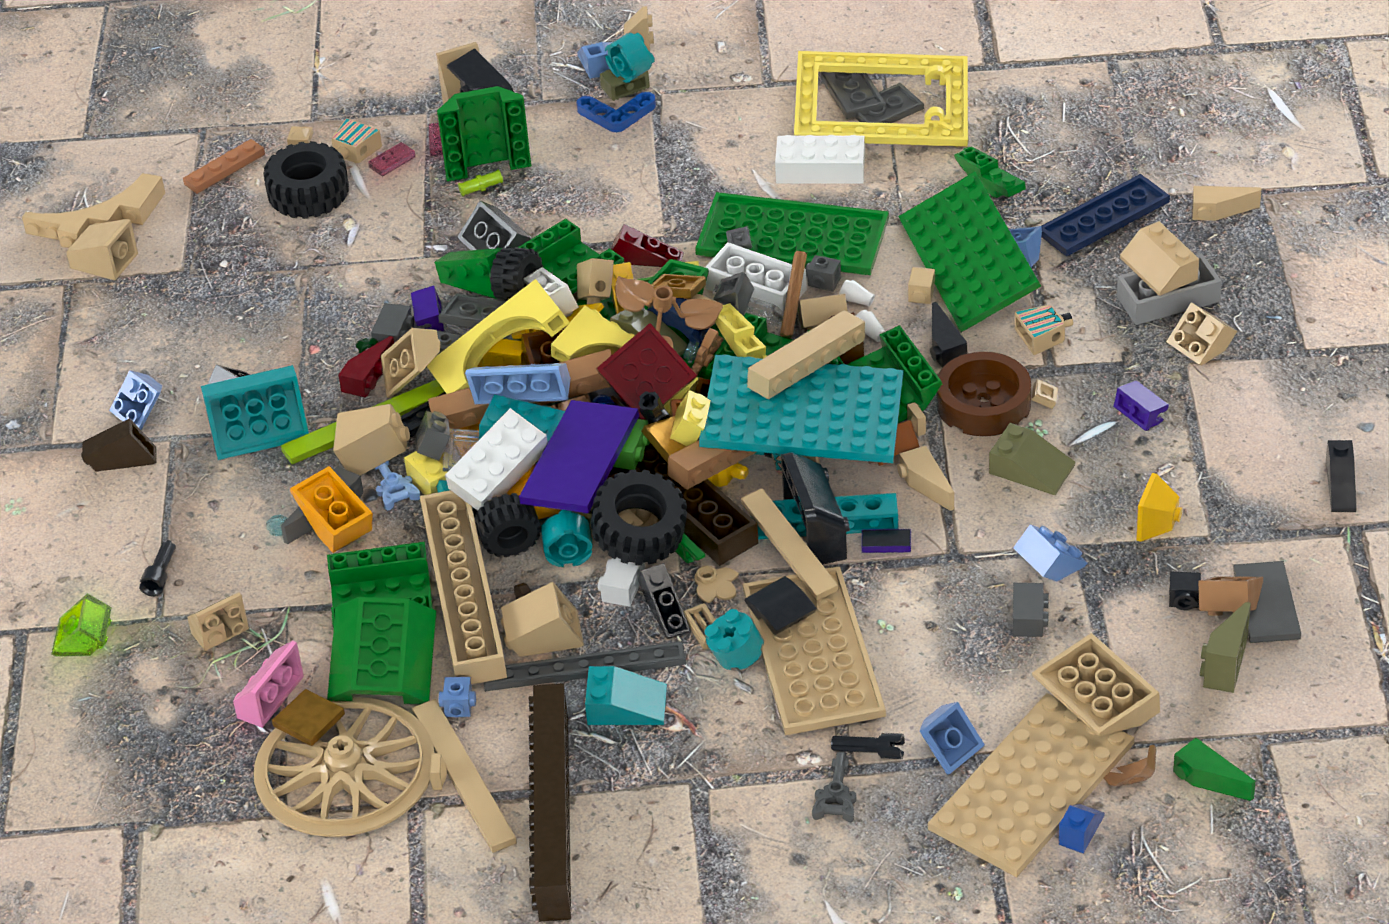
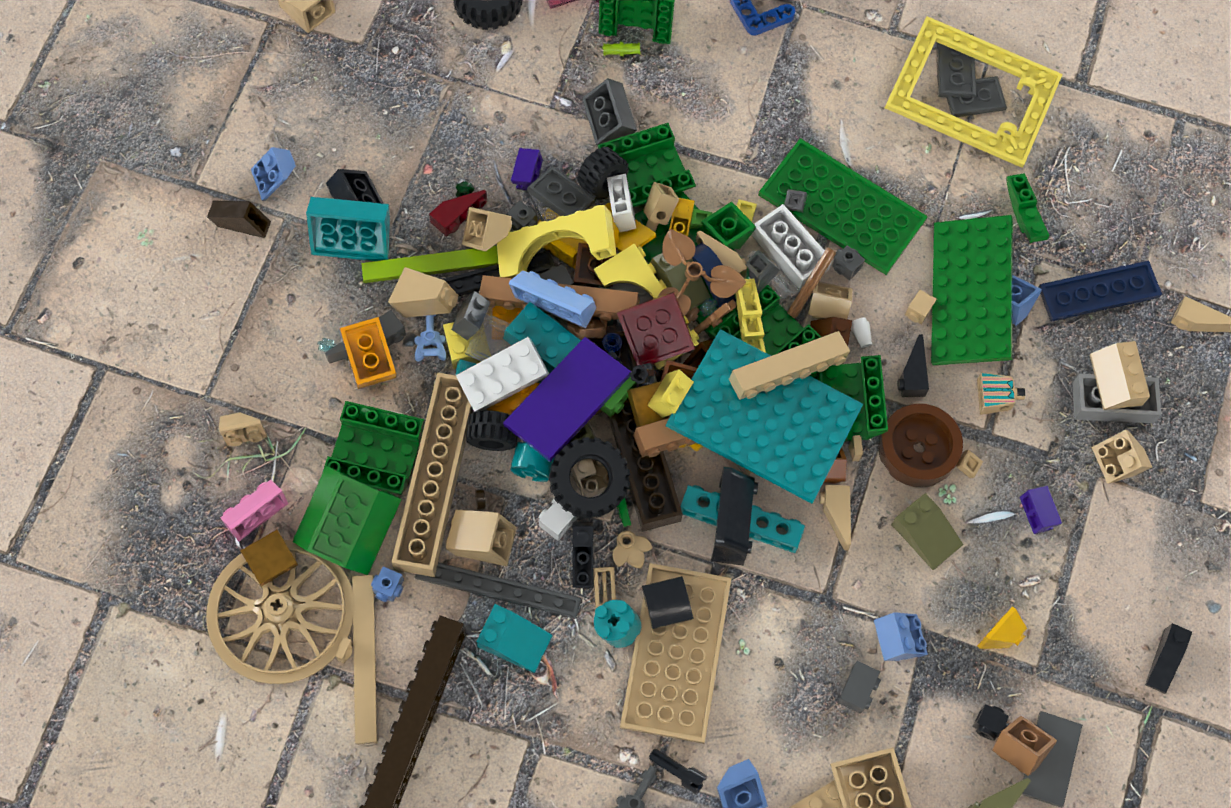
camera: 15 degrees right, 25 degrees up
clear neon green slope [51,593,112,657] -> none
black piece [139,540,176,597] -> none
dark grey brick [371,303,415,343] -> none
green wedge [434,248,502,299] -> none
dark red slope [611,224,684,267] -> none
pearl gold tile [651,274,706,299] -> none
tan tile [741,488,838,601] -> none
white brick [775,135,865,184] -> none
white cone [839,280,875,307] -> none
black tile [862,529,911,553] -> none

